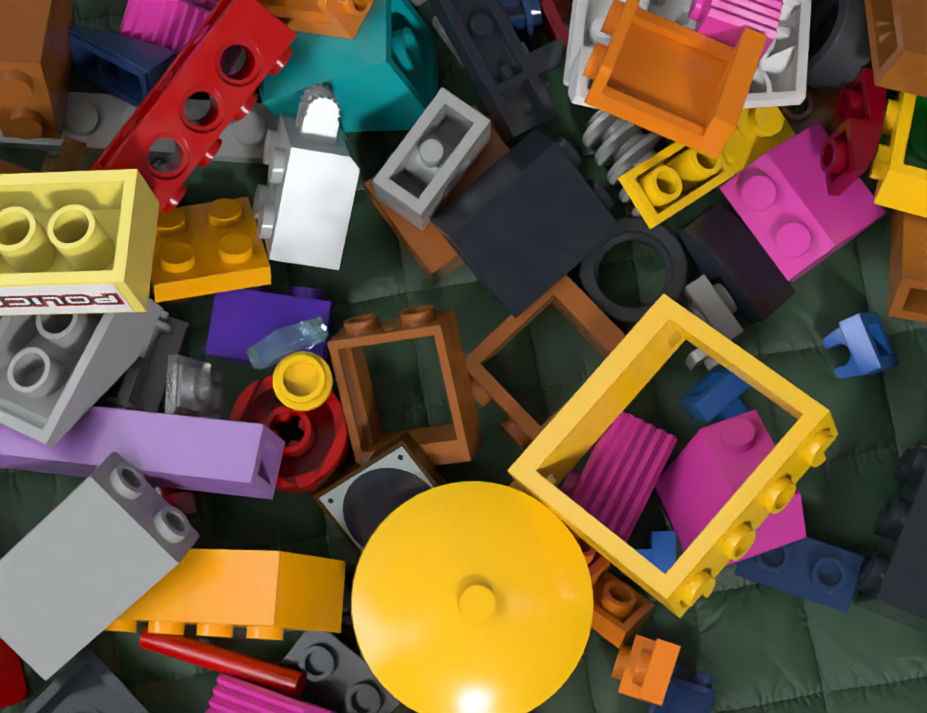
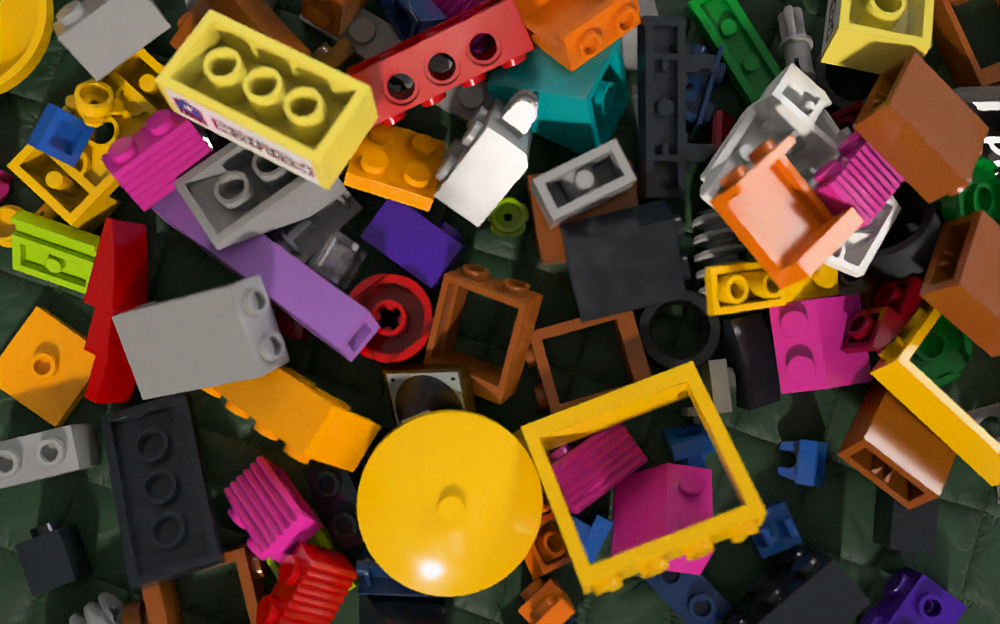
camera: 20 degrees right, 5 degrees up
red bar [139,626,306,696] -> none
clear light blue tile [246,316,329,370] -> none
yellow plate [273,351,333,411] -> none
none -> lime plate [487,196,529,238]
none -> blue tile [749,500,802,559]

